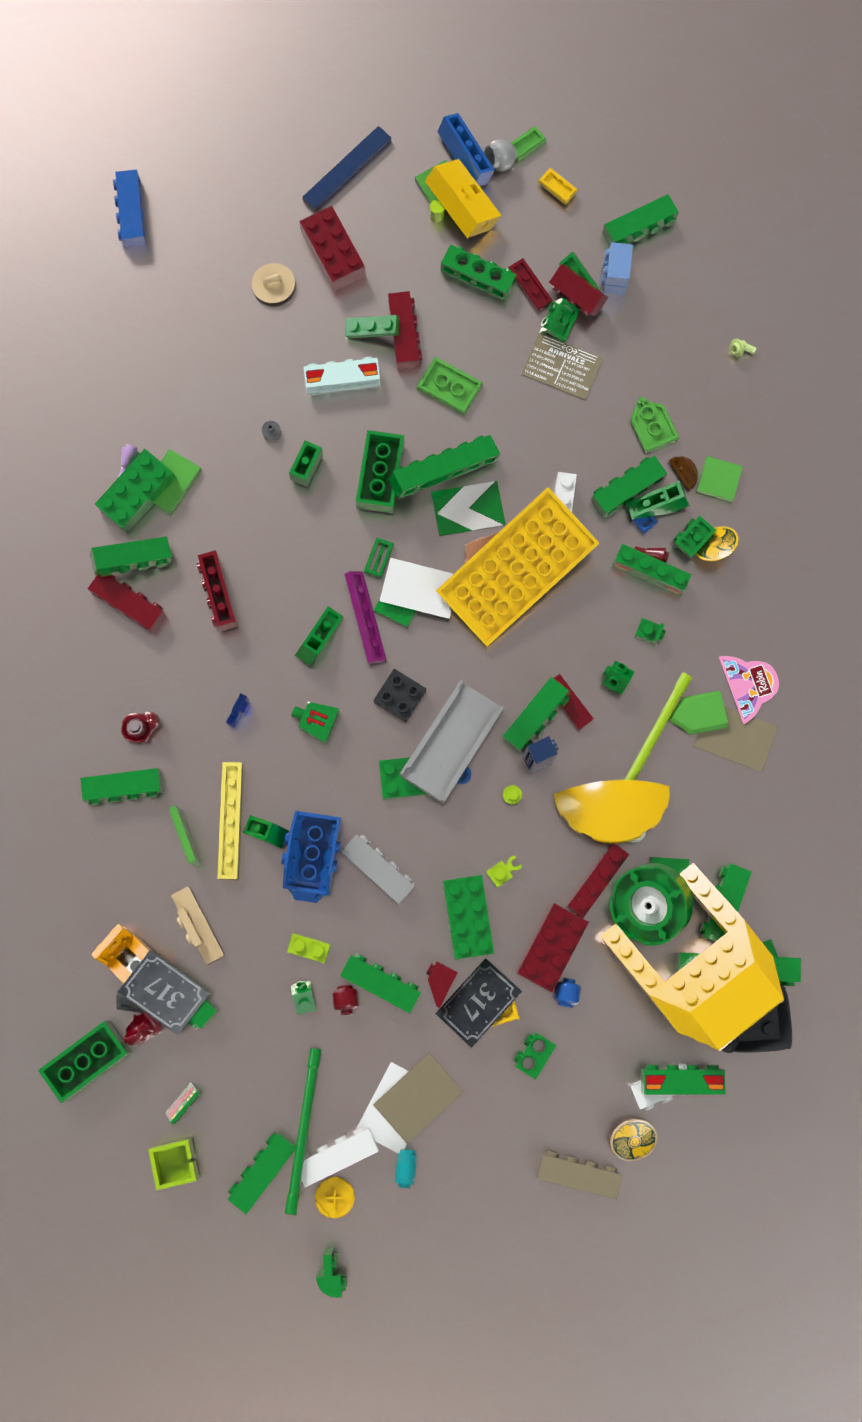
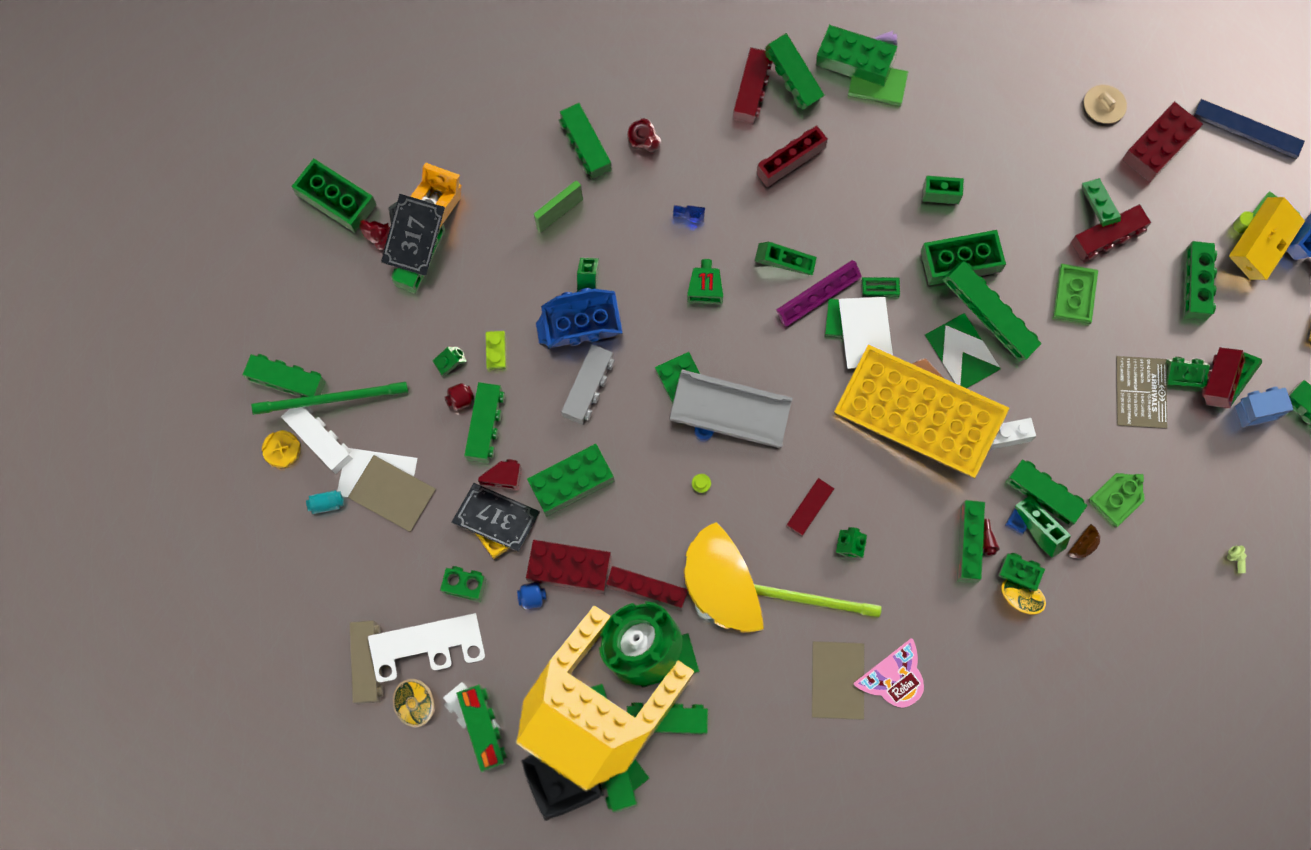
camera: 75 degrees right, 5 degrees down
lime piece [148,1138,200,1190] -> none
slope [165,1083,202,1125] -> none
tan bracket [171,887,224,965] -> none
light yellow plate [217,762,243,879] -> none
dark grey tile [262,421,281,441] -> none
light aqua brick [304,357,380,394] -> none
green brick [316,1248,347,1298] -> none
black brick [373,668,426,723] -> none
lime plate [486,856,522,888] -> none
green brick [503,677,570,753] -> none
dark red tile [508,258,553,313] -> none
dark blue brick [522,736,559,774] -> none
green bracket [635,618,666,645] -> none
bright green tile [668,690,728,735] -> none
bright green tile [696,456,743,502] -> none
none -> white piece [368,613,485,682]

